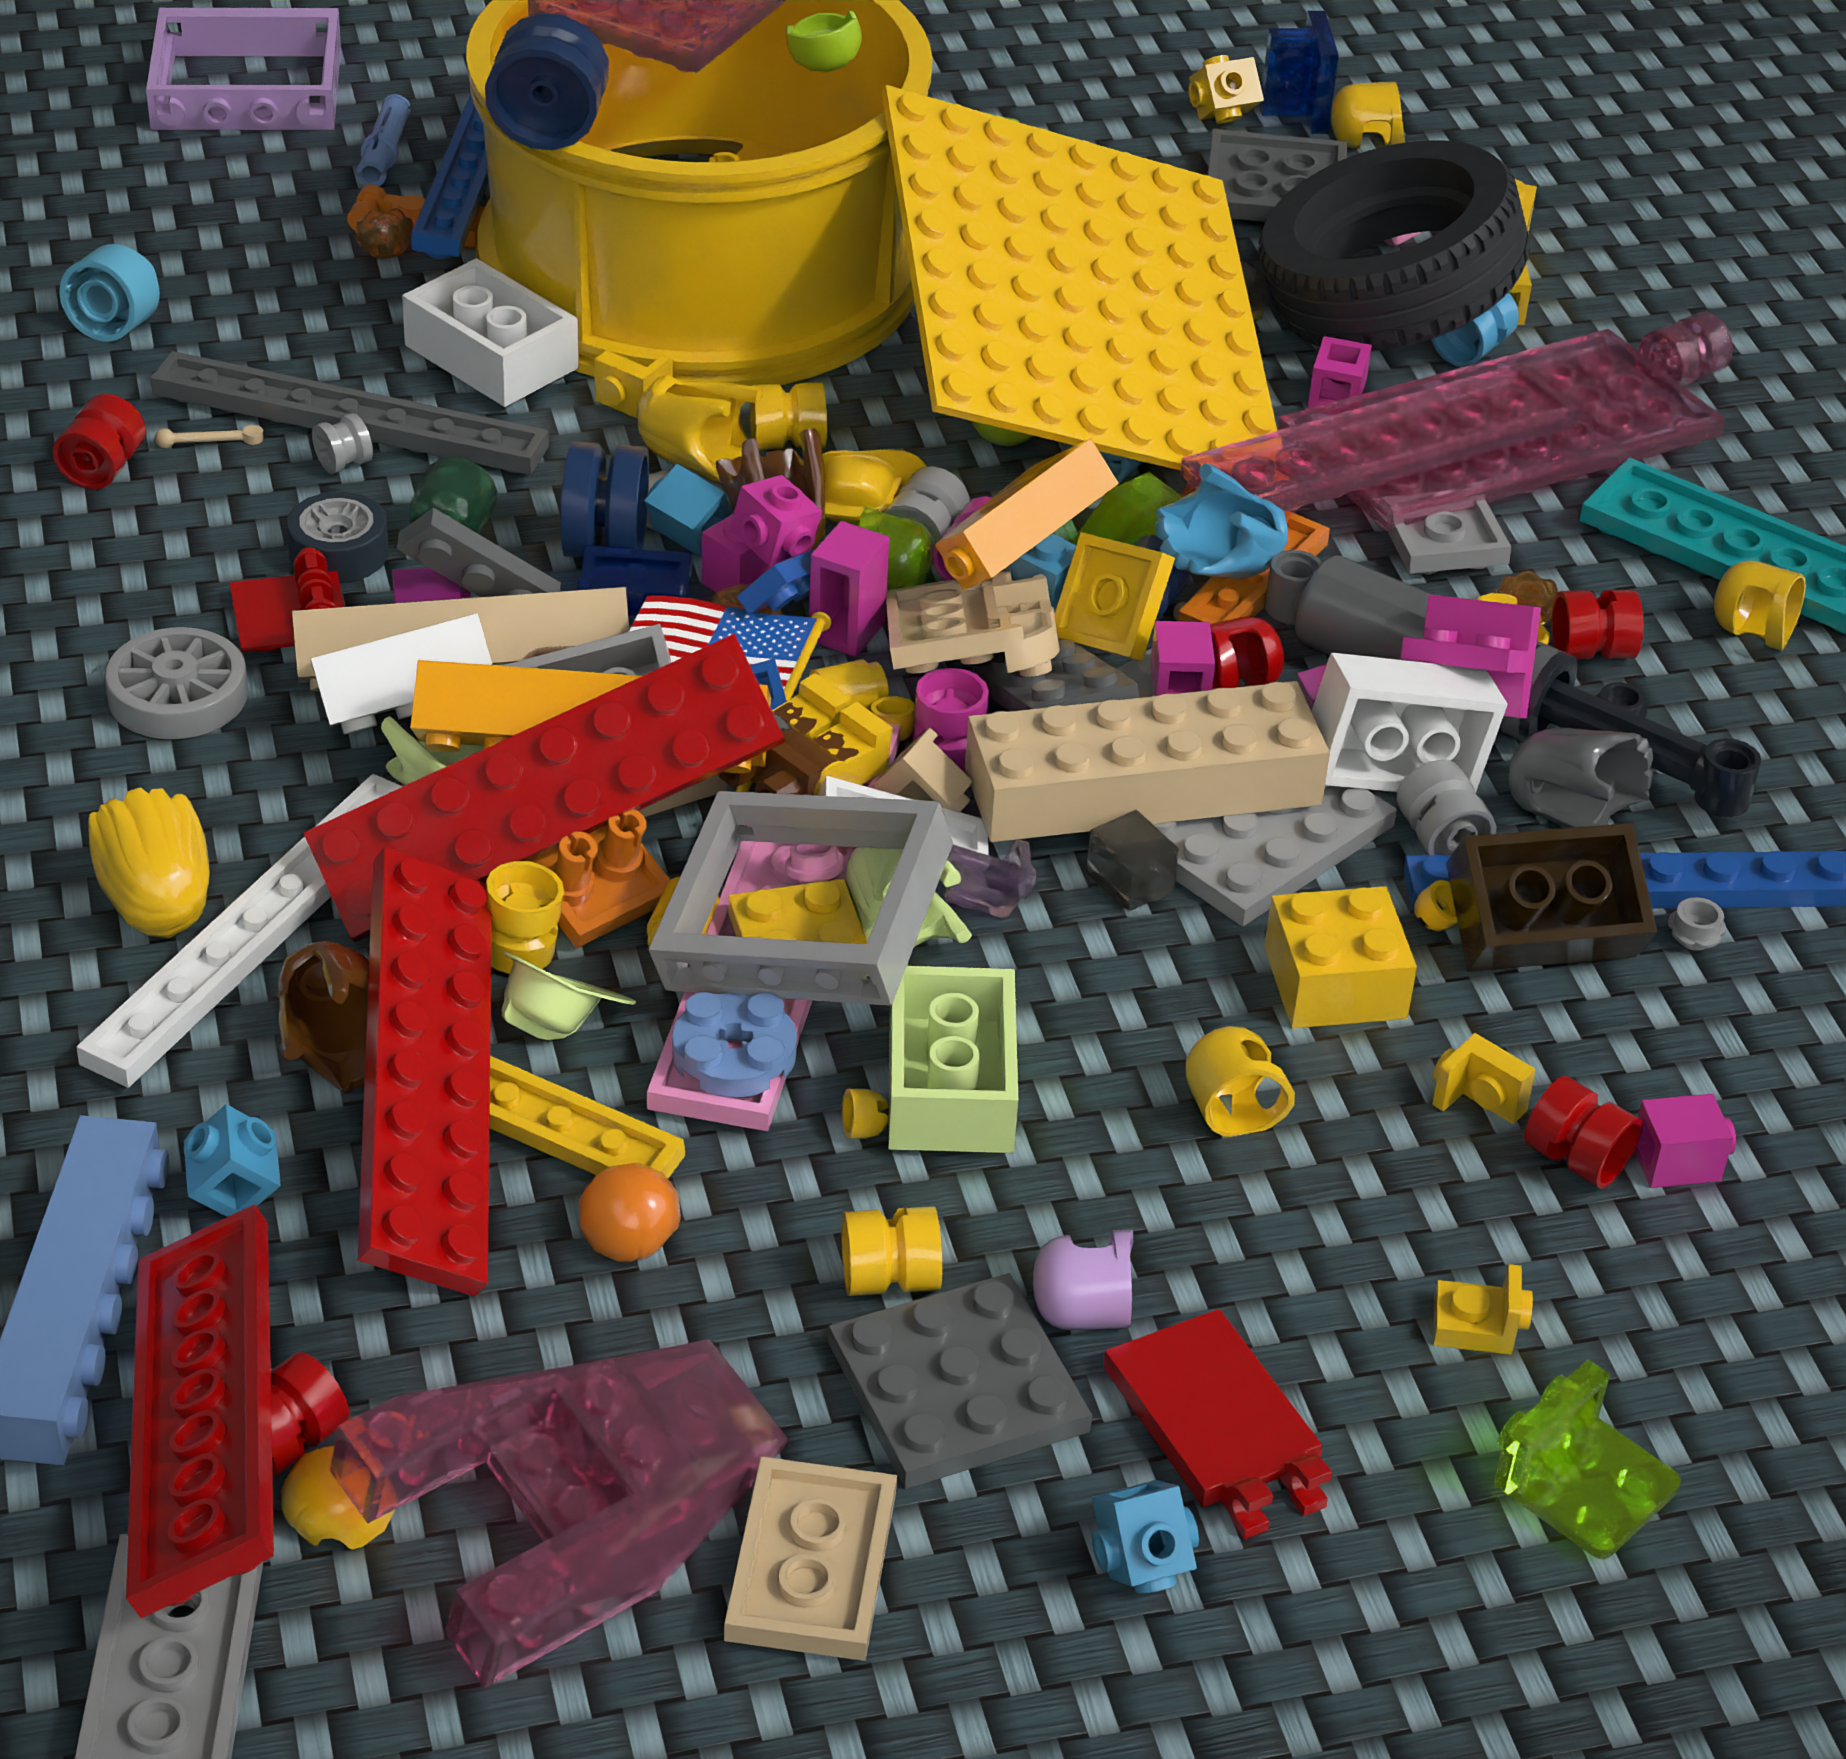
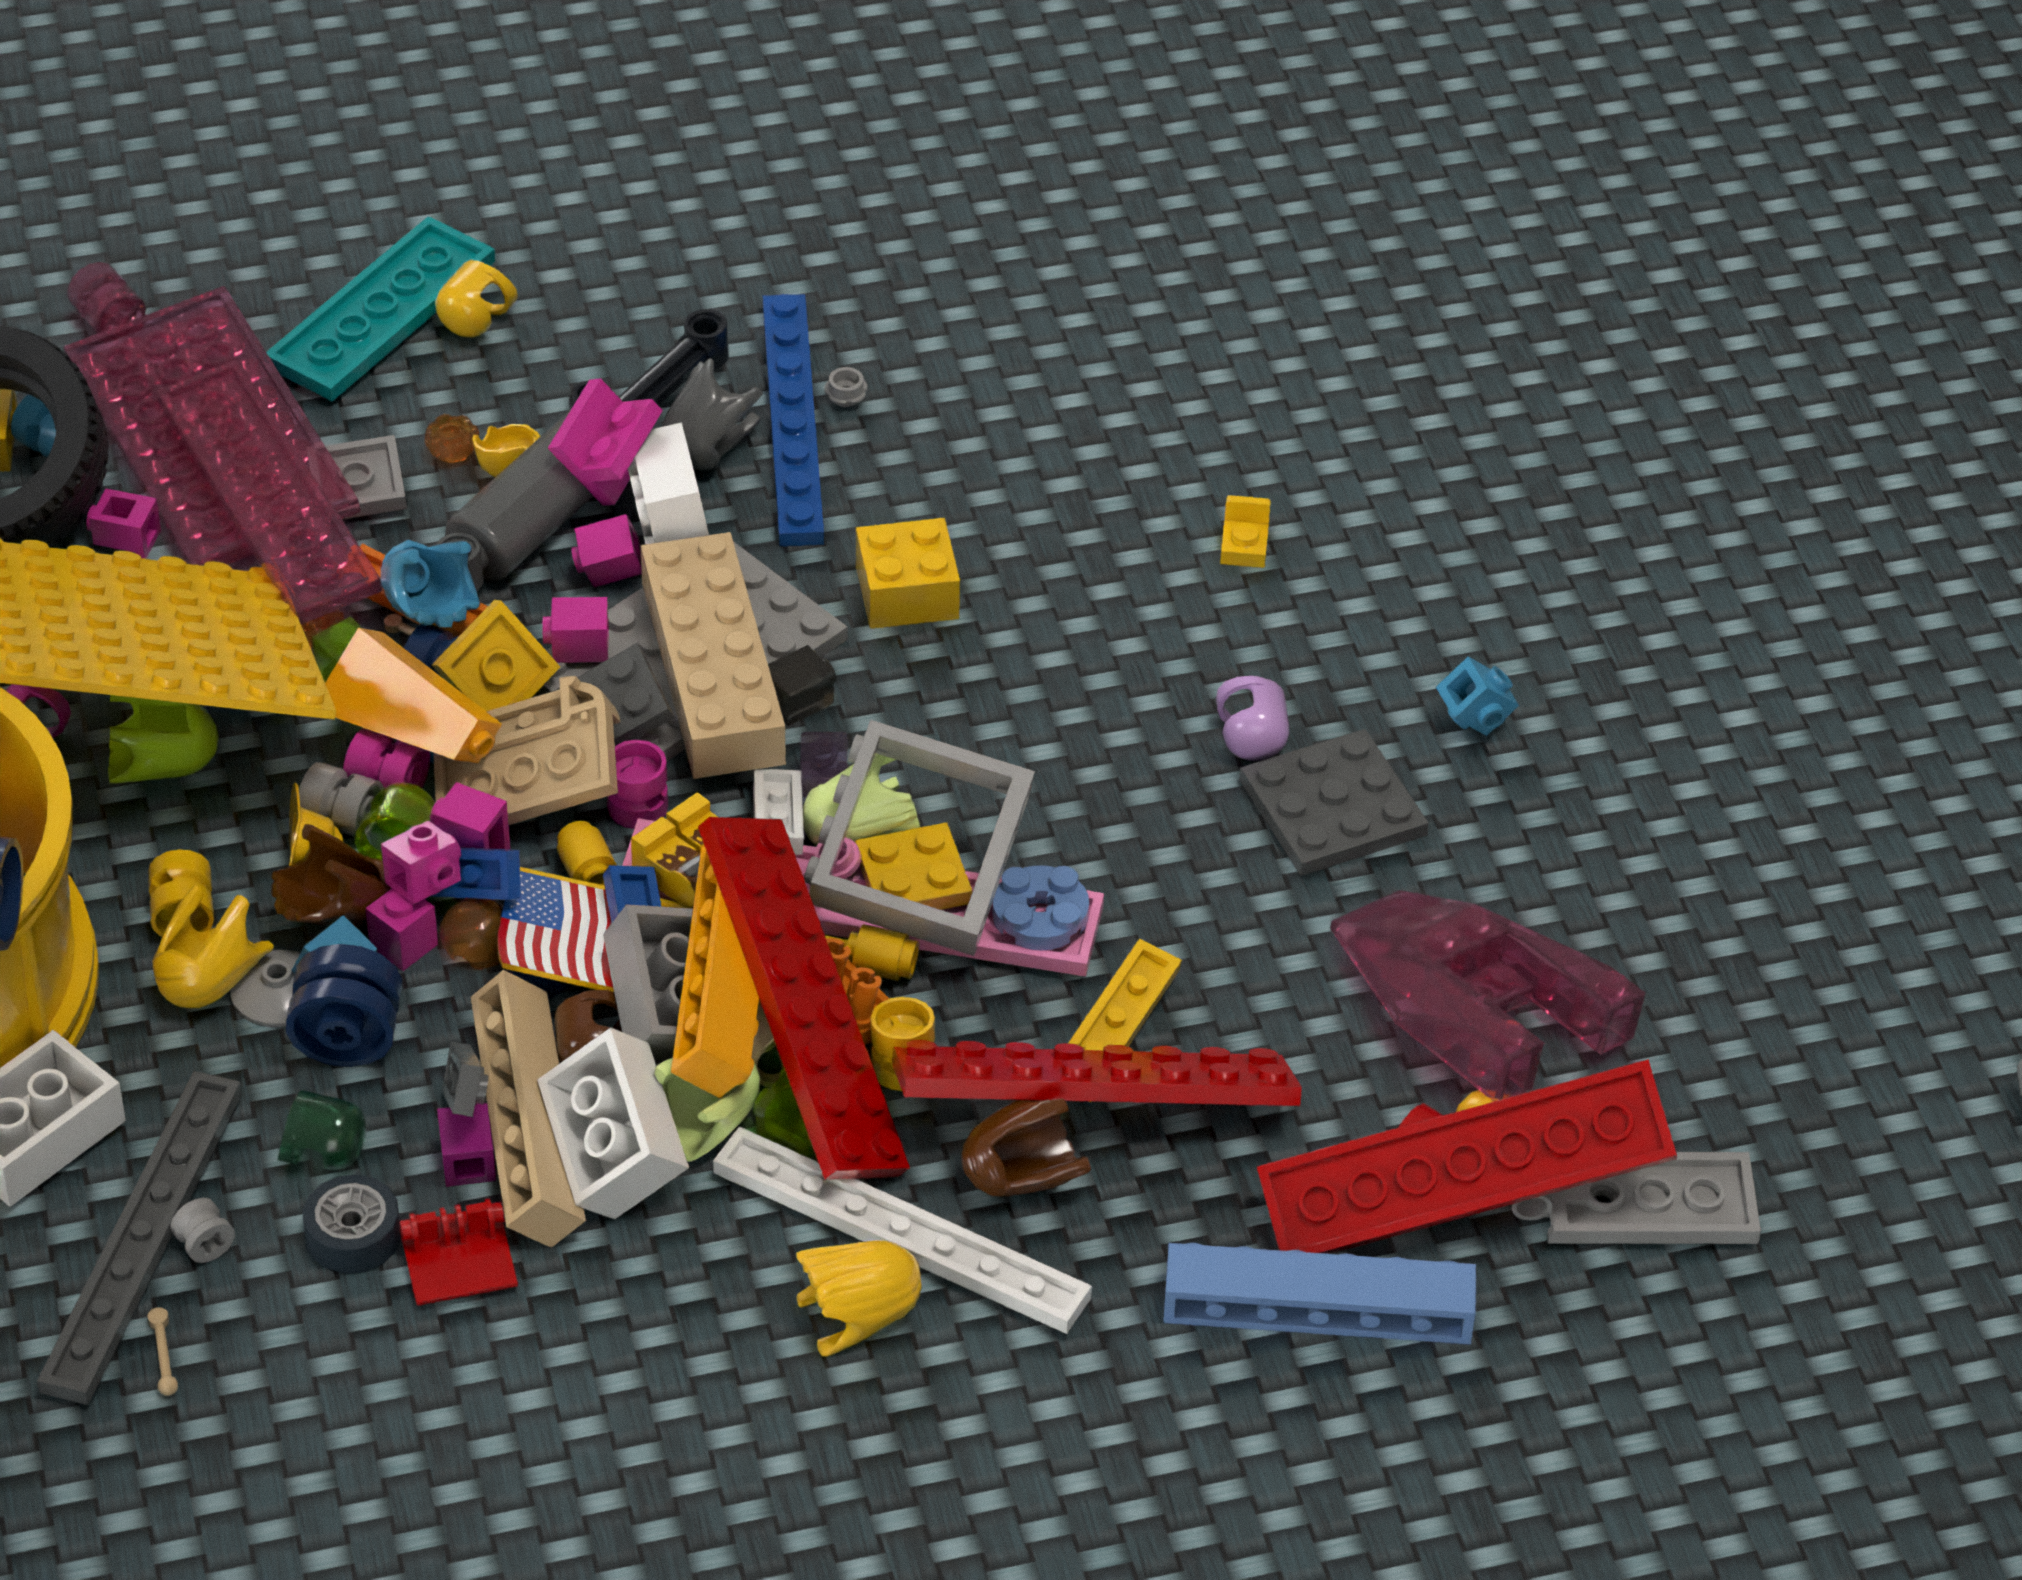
camera: 90 degrees left, 5 degrees up
red wheel [52,393,146,490] -> none
light grey wheel [104,627,248,739] -> none
dark azure brick [184,1104,281,1217] -> none
yellowish green piece [502,951,636,1040] -> none
clear blue bracket [576,545,693,616] -> none
orange hair [579,1163,681,1262] -> none
yellow bracket [594,350,673,418] -> none
tan plate [724,1457,897,1661] -> none
yellow wheel [841,1206,942,1296] -> none
yellow hinge [842,1089,889,1139] -> none
yellow hinge [871,696,915,741] -> none
tan brick [873,728,973,812] -> none
yellowish green brick [888,966,1018,1153] -> none
red tile [1103,1308,1332,1540] -> none
yellow helmet [1186,1026,1295,1137] -> none
red helmet [1210,616,1284,689] -> none
light grey wheel [1396,760,1497,855] -> none
yellow hinge [1414,880,1458,932] -> none
yellow bracket [1432,1033,1536,1124] -> none
dark brown brick [1446,823,1657,972] -> none
clear neon green bracket [1494,1359,1681,1559] -> none
red wheel [1524,1075,1643,1189] -> none
red wheel [1551,589,1644,660] -> none
dark pink brick [1635,1093,1736,1188] -> none

